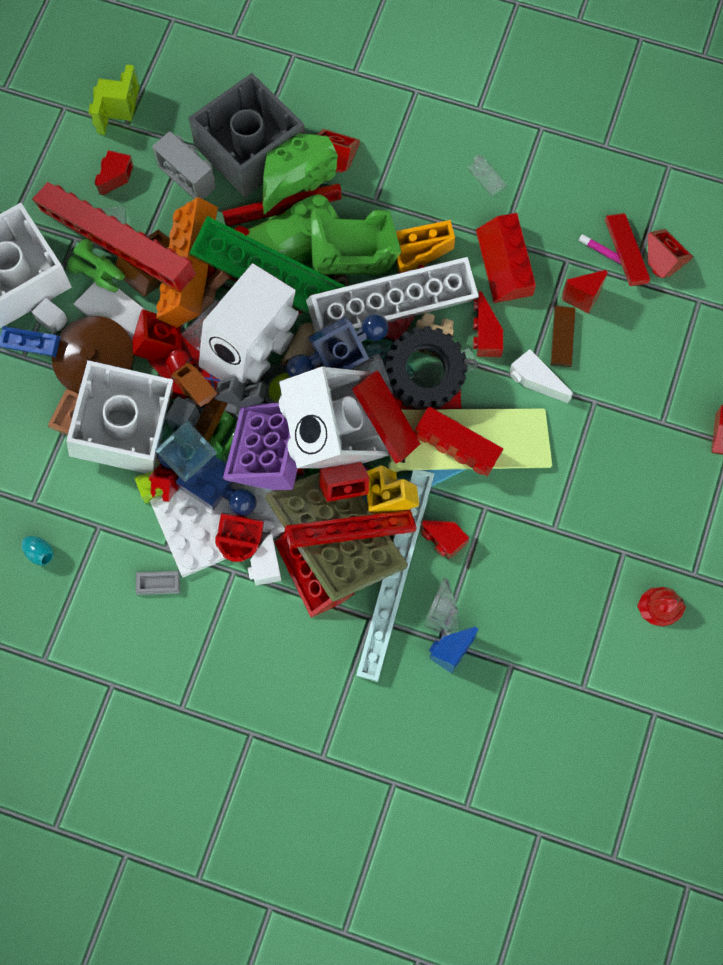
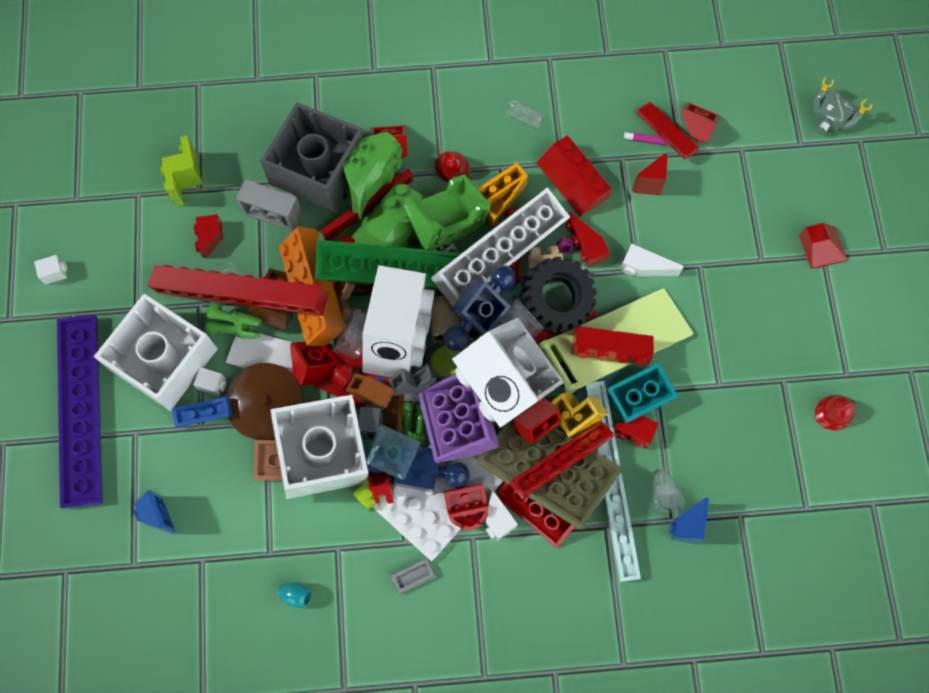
camera: 25 degrees left, 0 degrees up
red tile [352,370,421,464] -> none
reddish brown tile [550,306,575,367] -> none
none -> red piece [434,151,470,182]
none -> magenta plate [556,237,574,253]
none -> teal slope [606,363,679,423]

